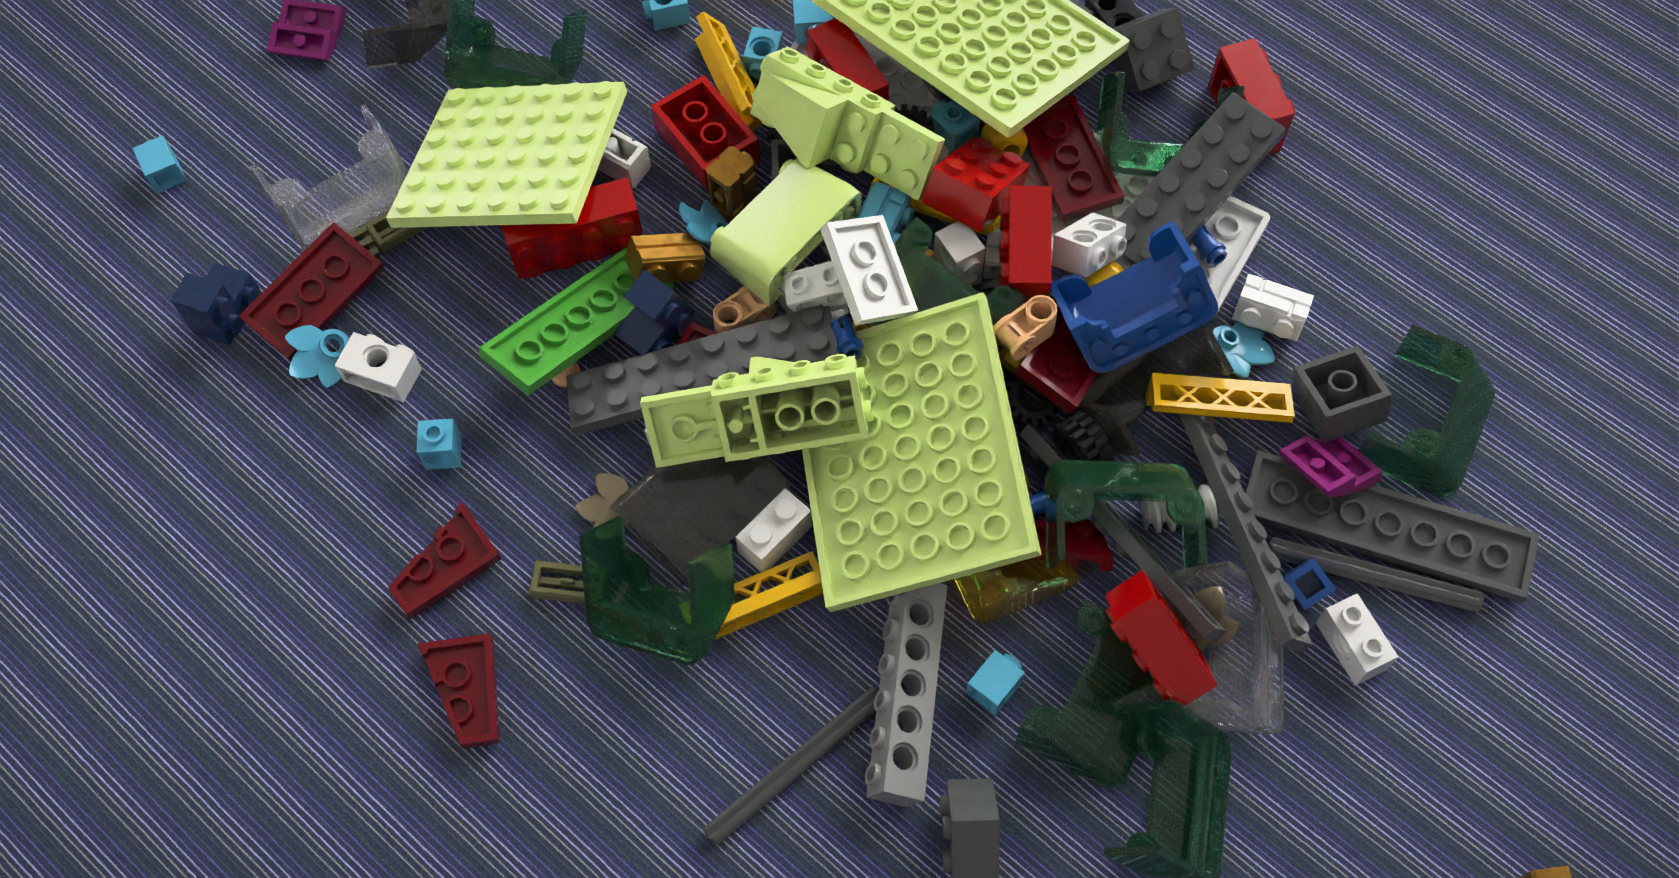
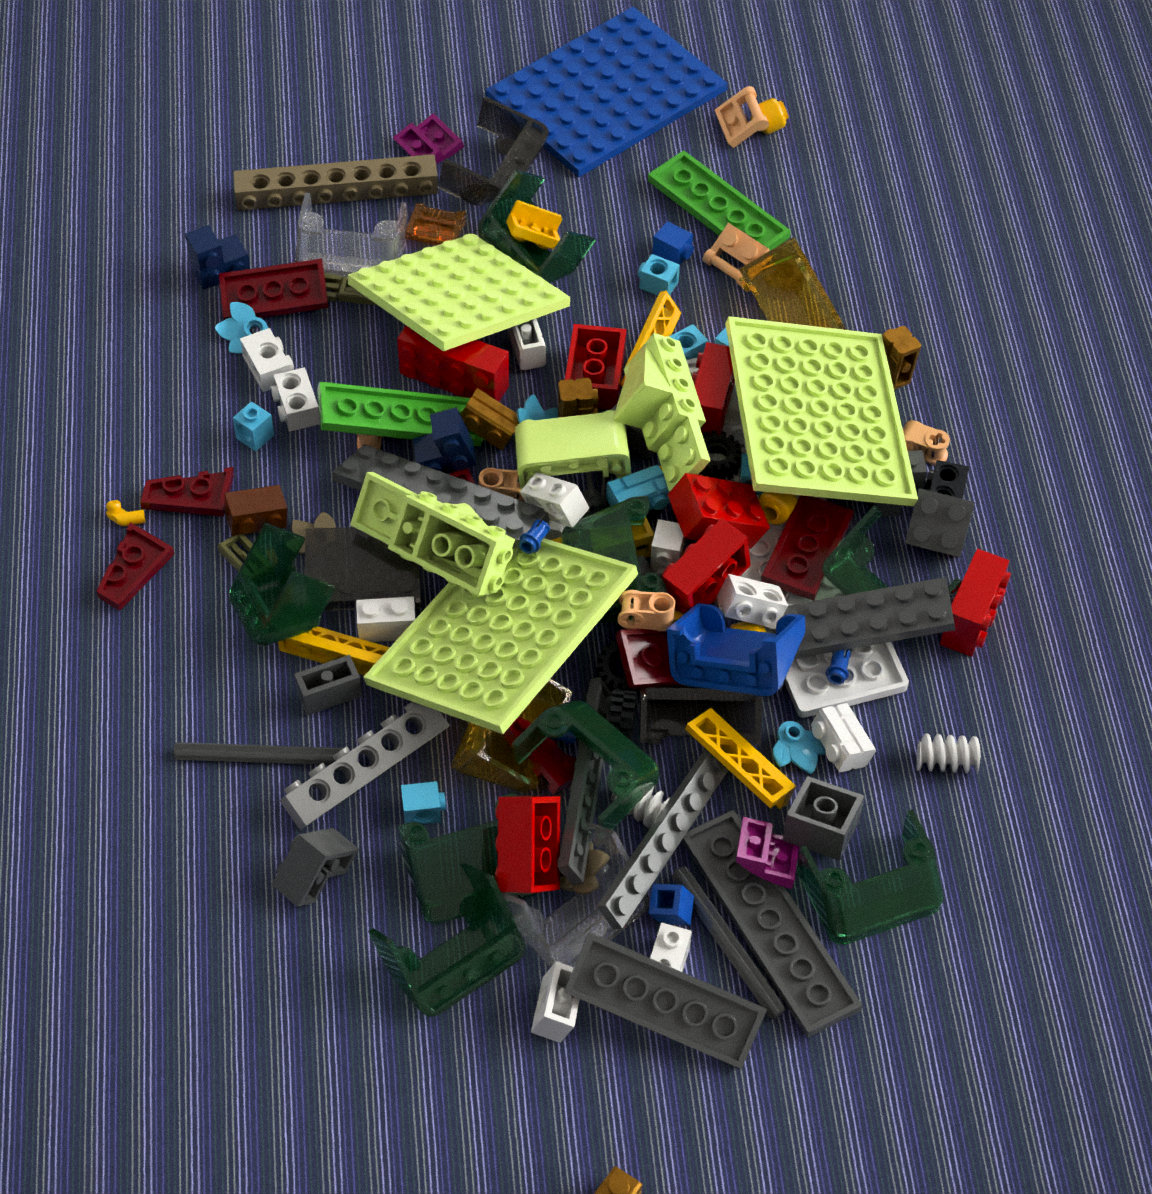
camera: 40 degrees right, 10 degrees down
medium azure brick [132,135,187,194] -> none
white plate [820,215,918,326] -> none
none -> yellow arm [106,500,146,526]
none -> reddish brown brick [224,485,288,536]
none -> dark tan brick [233,154,438,211]
none -> white brick [271,367,320,432]
none -> dark grey brick [294,655,362,716]
none -> clear orange plate [405,203,467,245]
none -> yellow bracket [506,200,562,251]
none -> white brick [531,961,580,1043]
none -> dark grey plate [564,931,767,1069]
none -> white piece [916,733,981,774]

